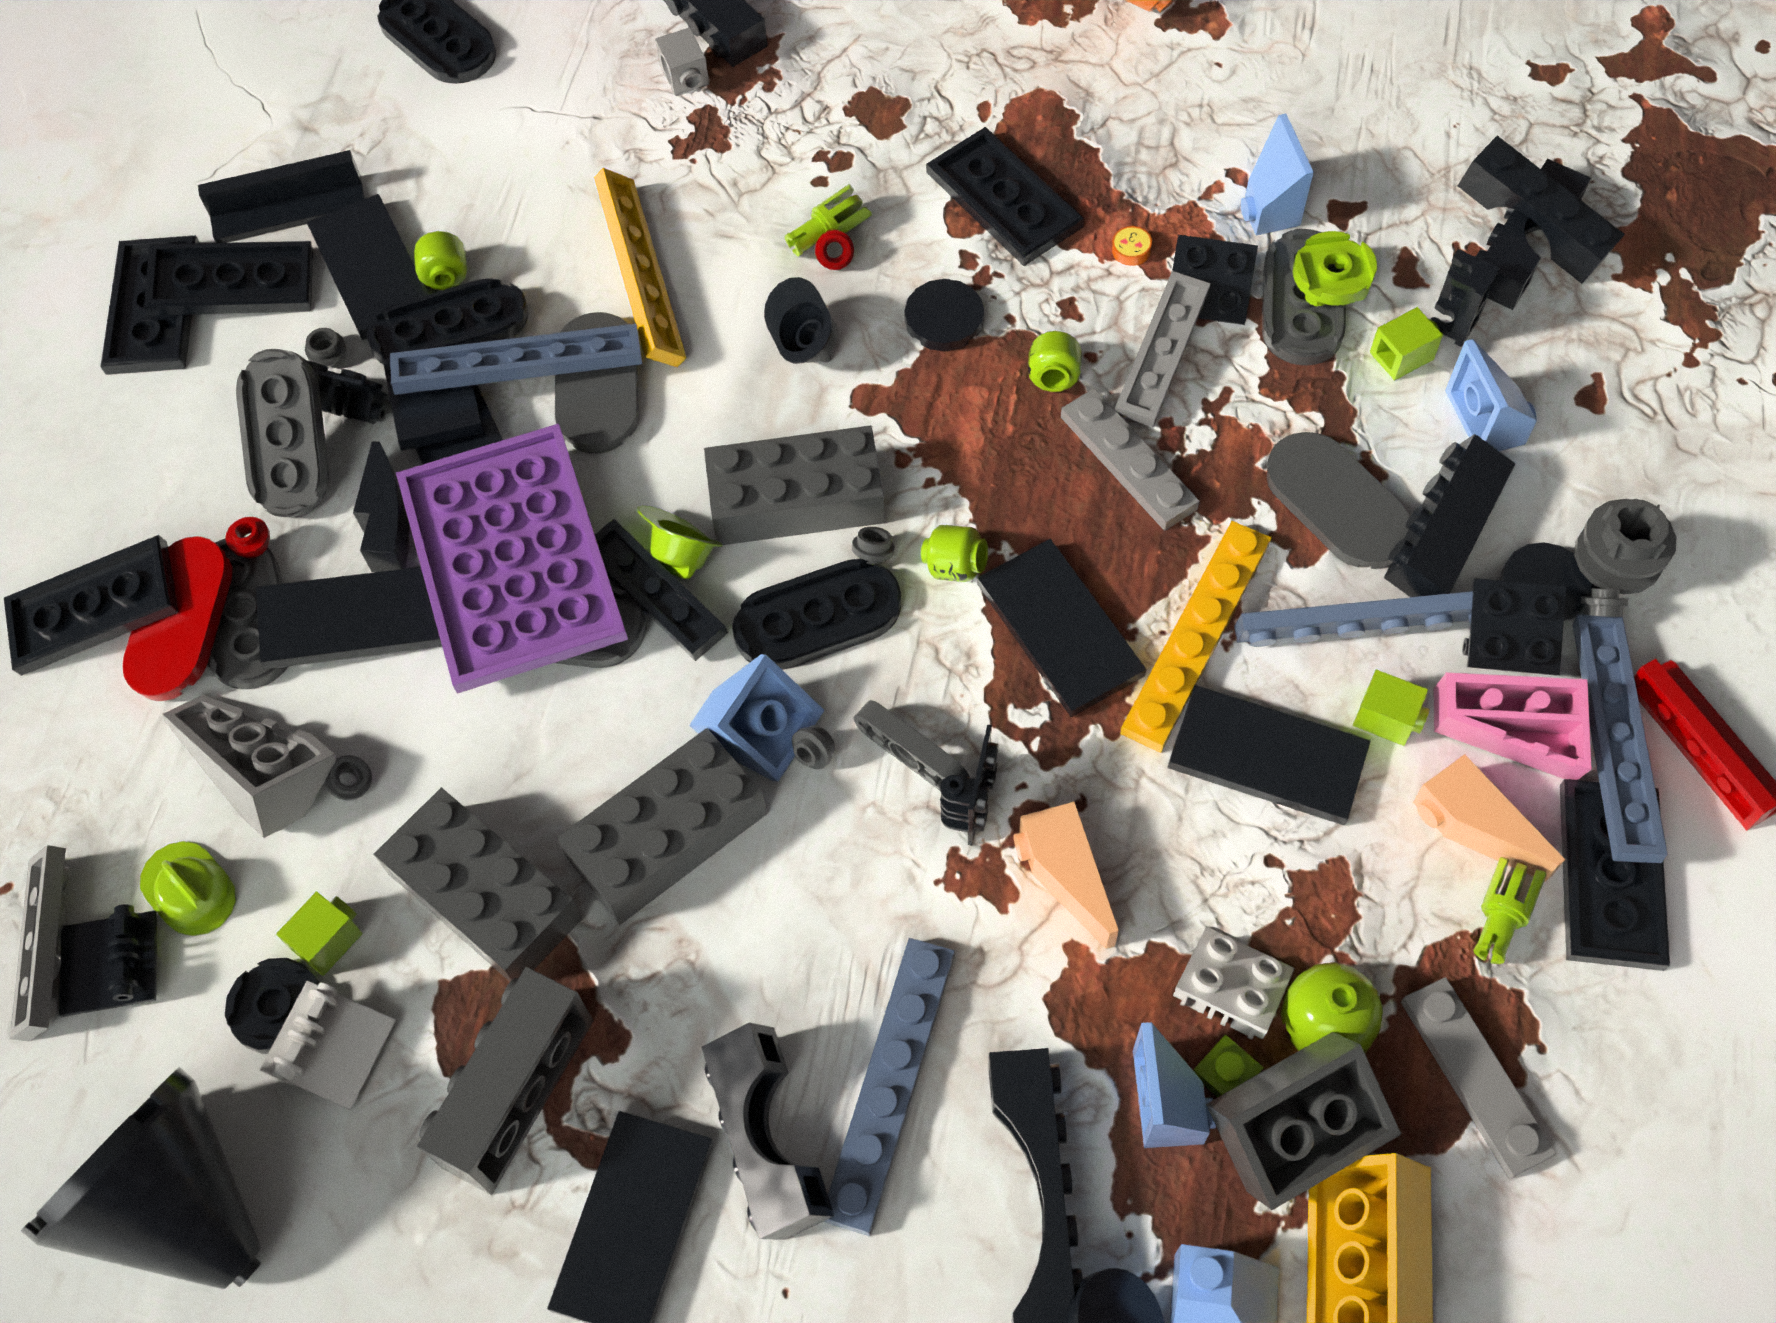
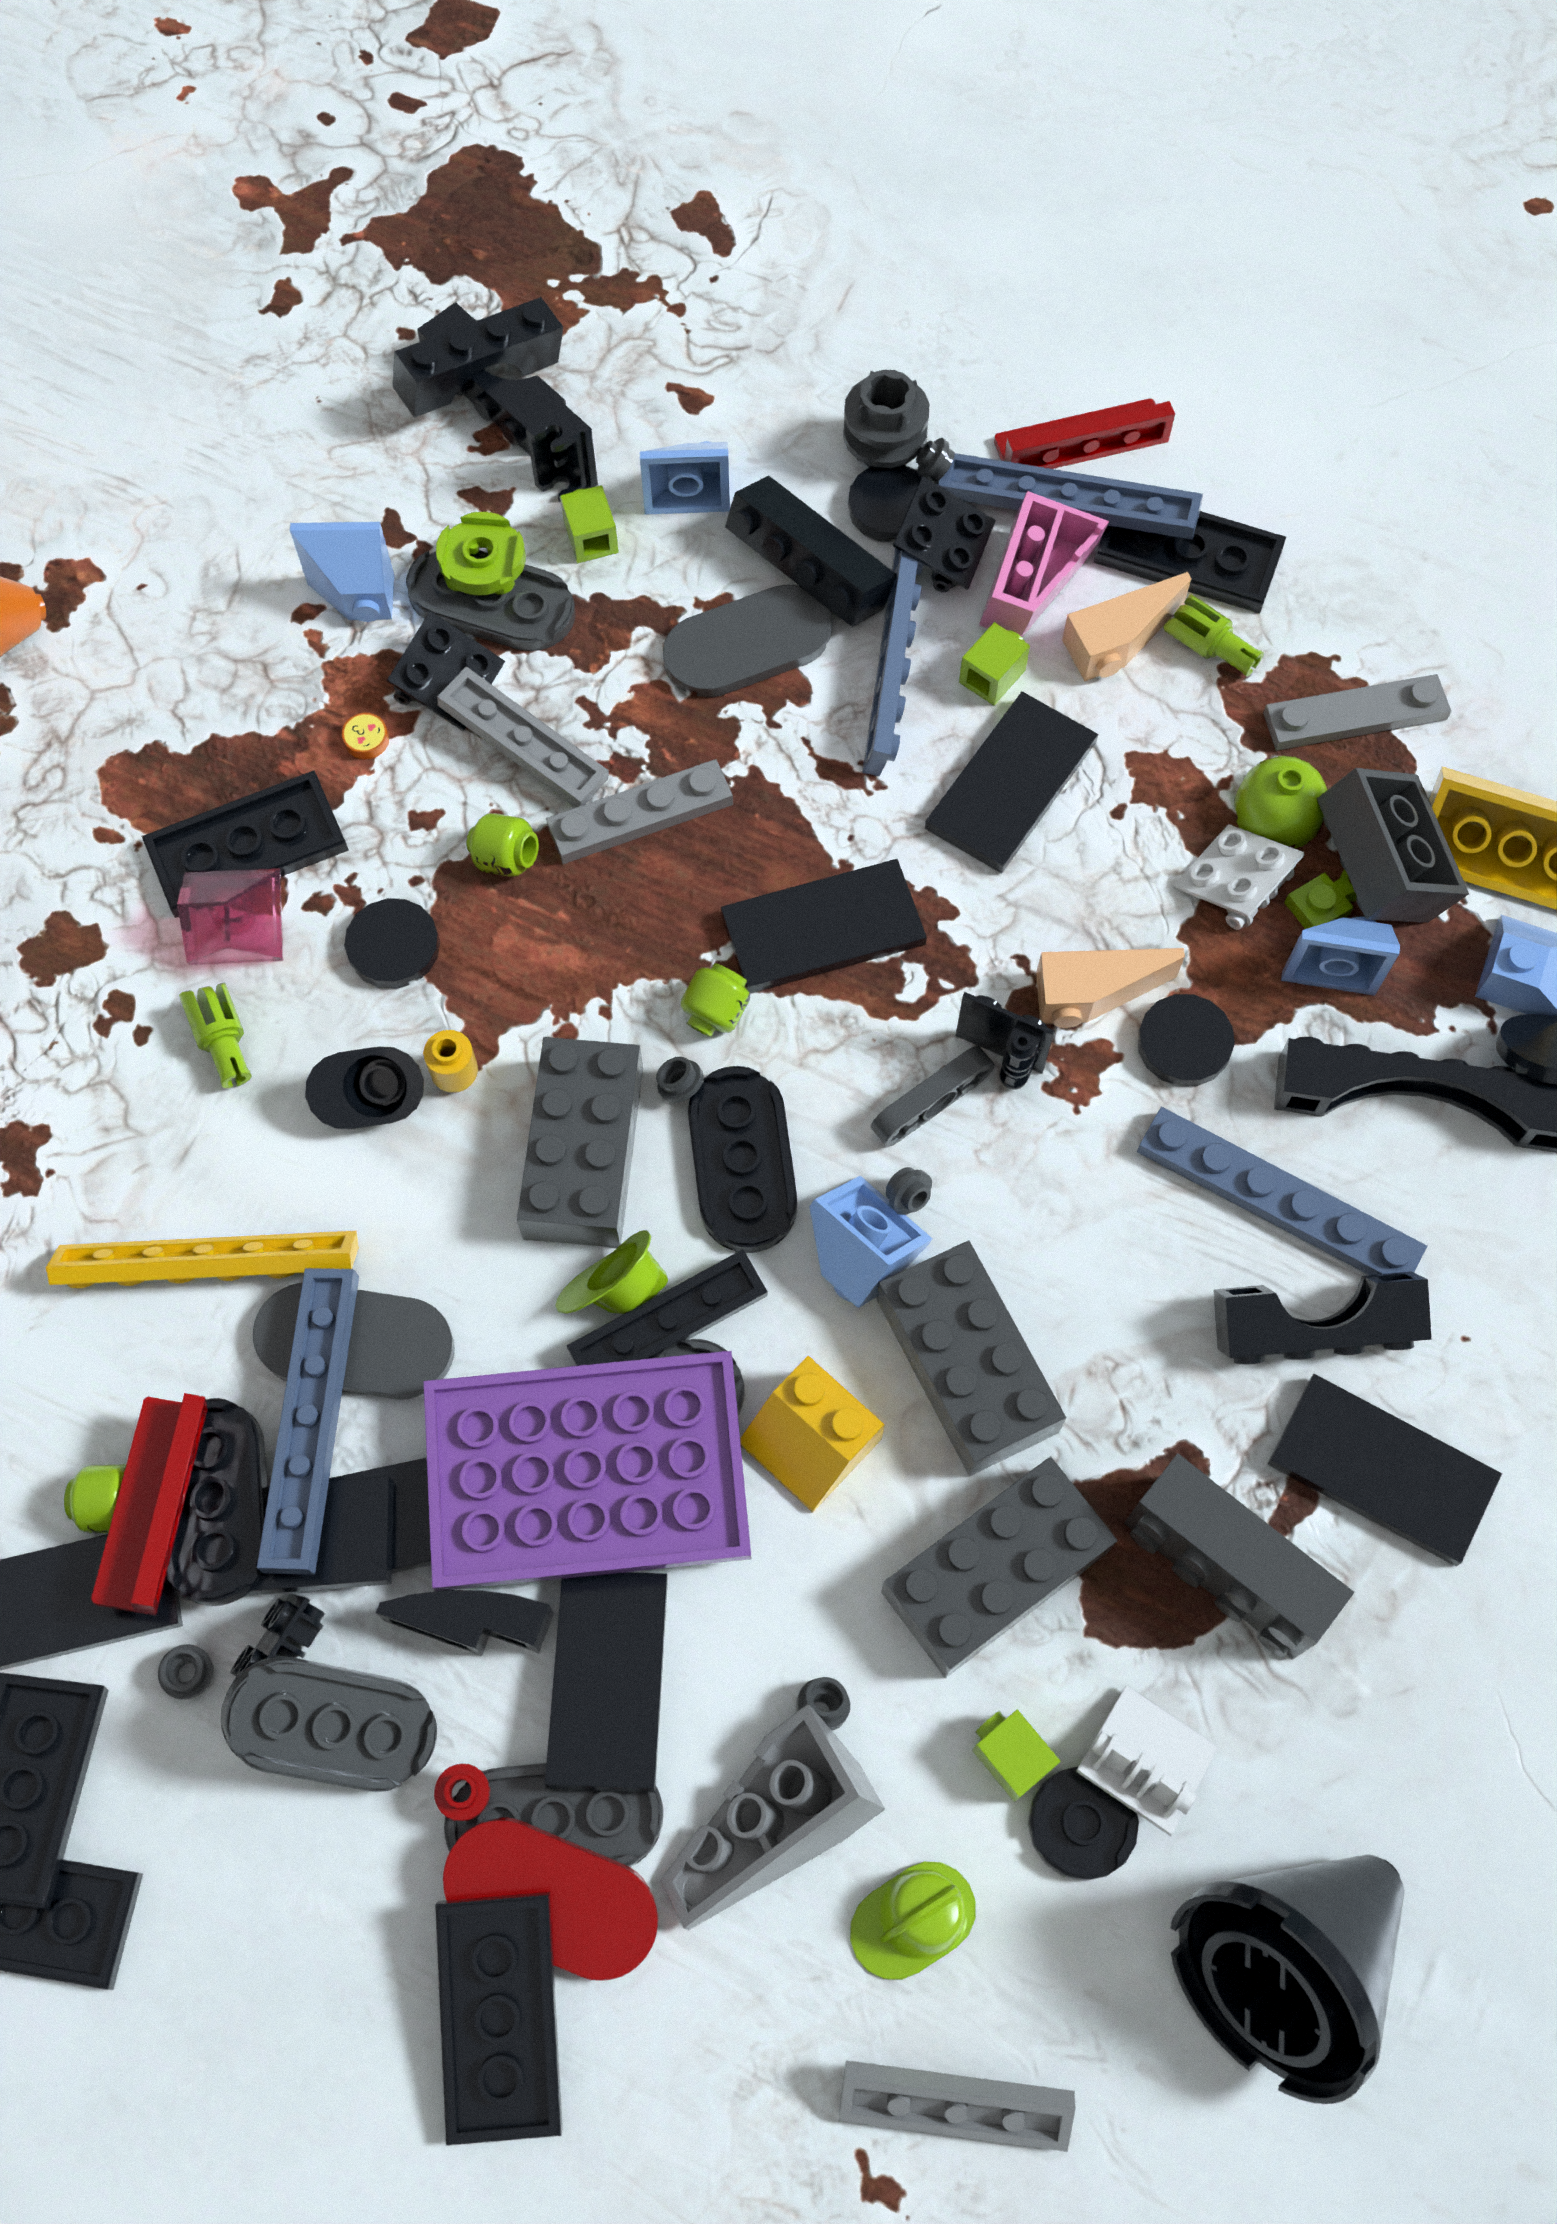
camera: 80 degrees left, 5 degrees up
black hinge [59,904,157,1017] -> none
red plate [815,230,854,270] -> none
yellow plate [1120,521,1271,753] -> none
none -> red panel [91,1393,207,1615]
none -> clear pink slope [177,868,283,965]
none -> yellow brick [423,1030,478,1093]
none -> yellow slope [740,1355,885,1513]
none -> black tile [1138,994,1235,1086]

